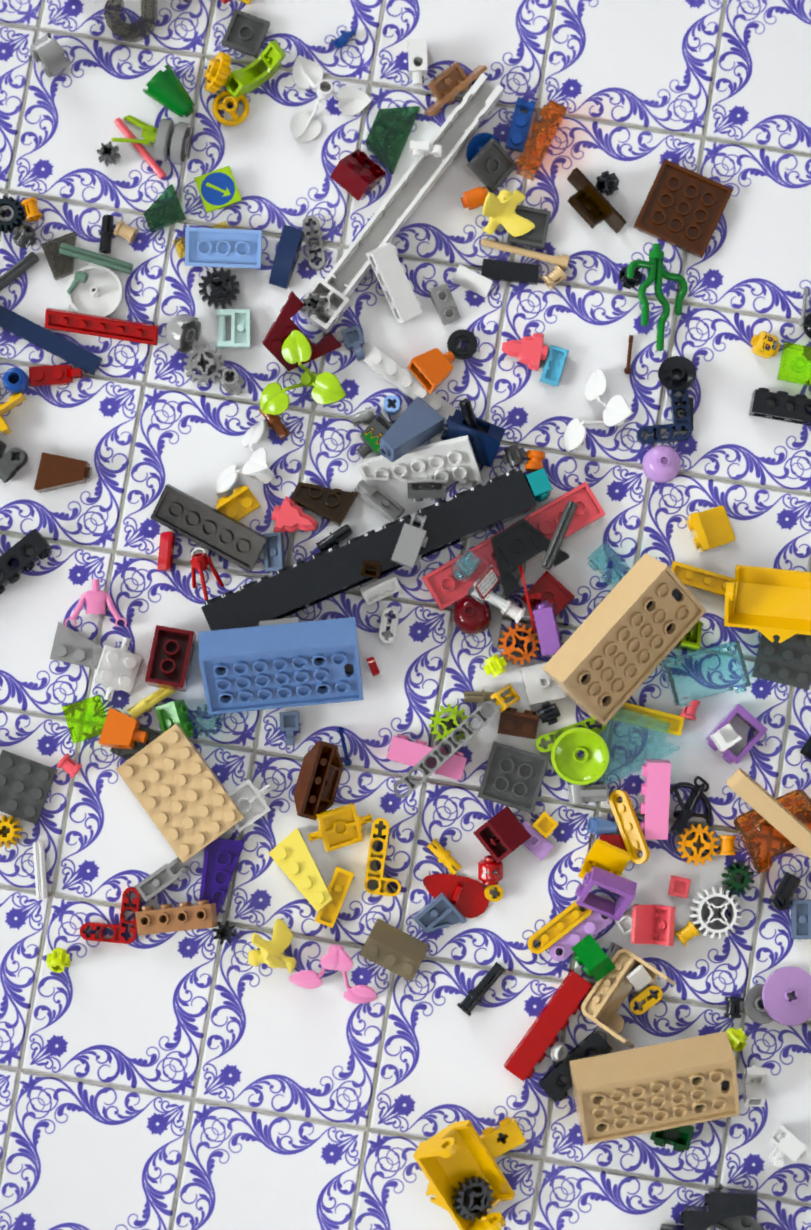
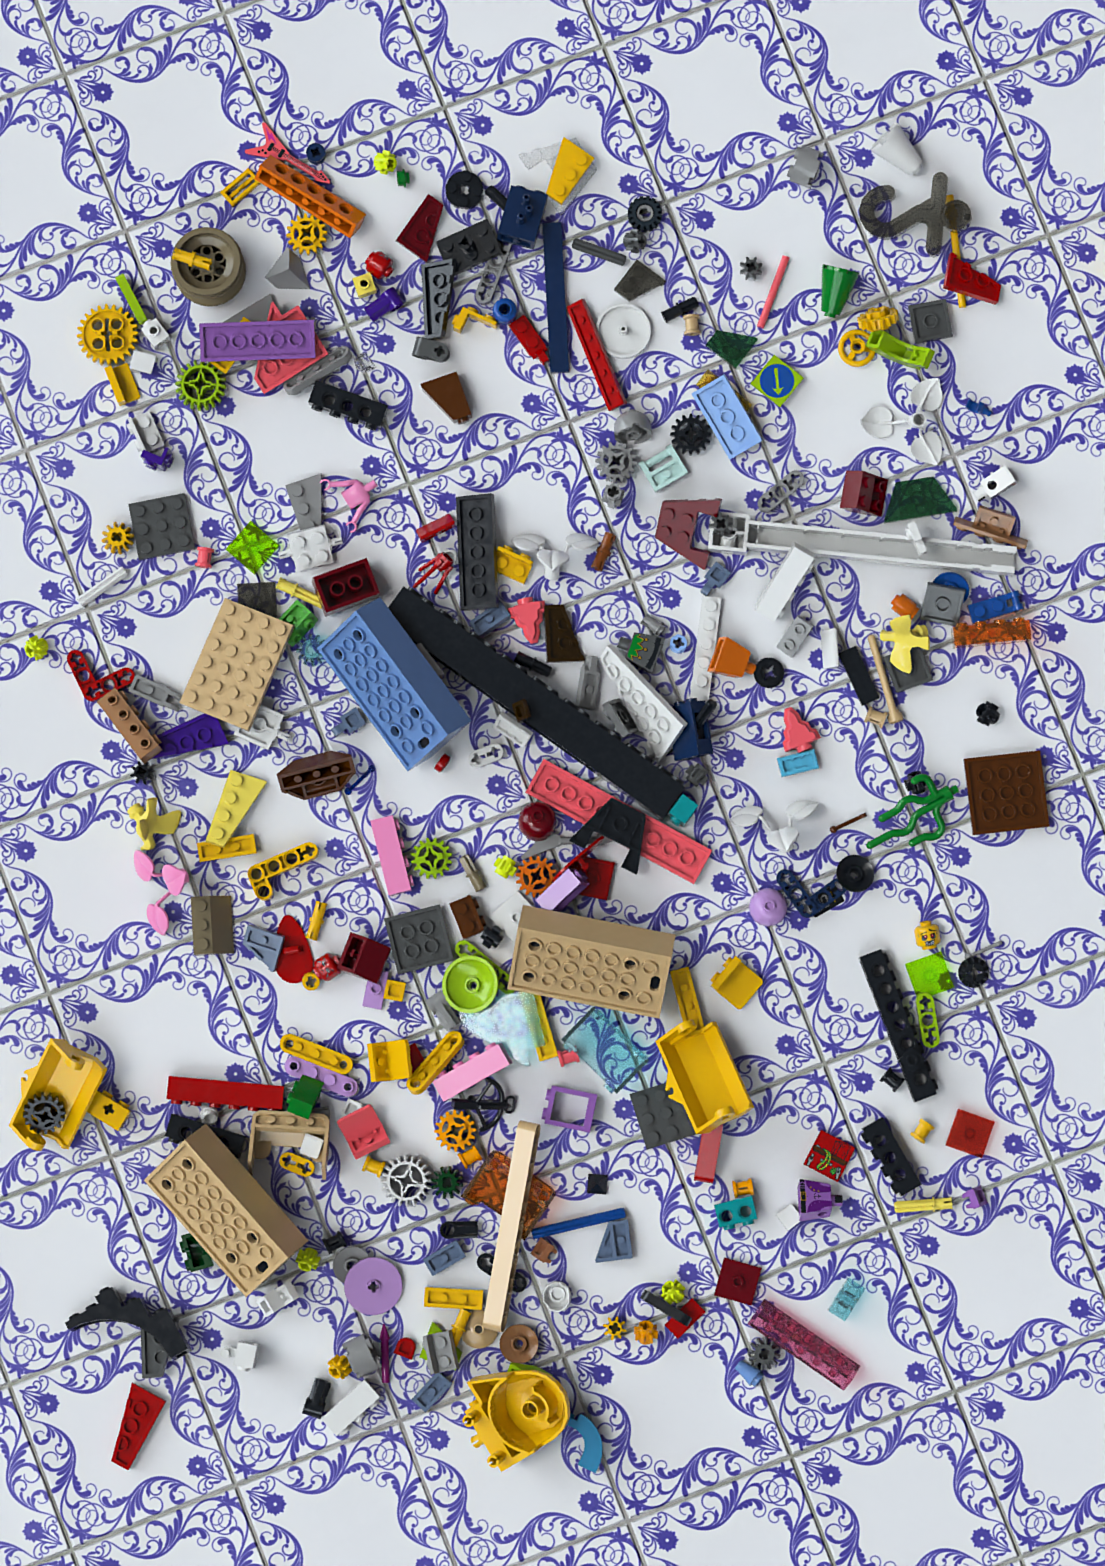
camera: 65 degrees right, 0 degrees up
light orange bush [21,197,43,222] -> none
sand green axle [59,243,133,274] -> none
sand green hand [67,271,89,294] -> none
orange torso [98,708,148,749] -> none
lime plant [111,115,158,146] -> none
light grey wheel [154,118,190,165] -> none
lime plant [260,330,346,415] -> none
dark blue slope [269,225,305,289] -> none
yellow plate [308,803,372,852] -> none
sand blue slope [379,396,445,463] -> none
light grey brick [391,511,429,569] -> none
light grey beam [394,701,498,798] -> none
clear light blue brick [452,549,482,582] -> none
black pin [457,962,506,1016] -> none
slope [467,564,501,605] -> none
white pin [469,581,526,623] -> none
yellow tile [490,683,520,712] -> none
orange wheel [525,450,545,472] -> none
dark grey axle [541,501,577,570] -> none
dark brown bracket [567,168,626,233] -> none
medium lavender window [575,866,637,921] -> none
clear light blue brick [587,541,631,587] -> none
medium blue cone [587,816,617,835] -> none
coral tile [668,875,691,898] -> none
lime slope [677,621,702,651] -> none
white panel [710,724,742,752] -> none

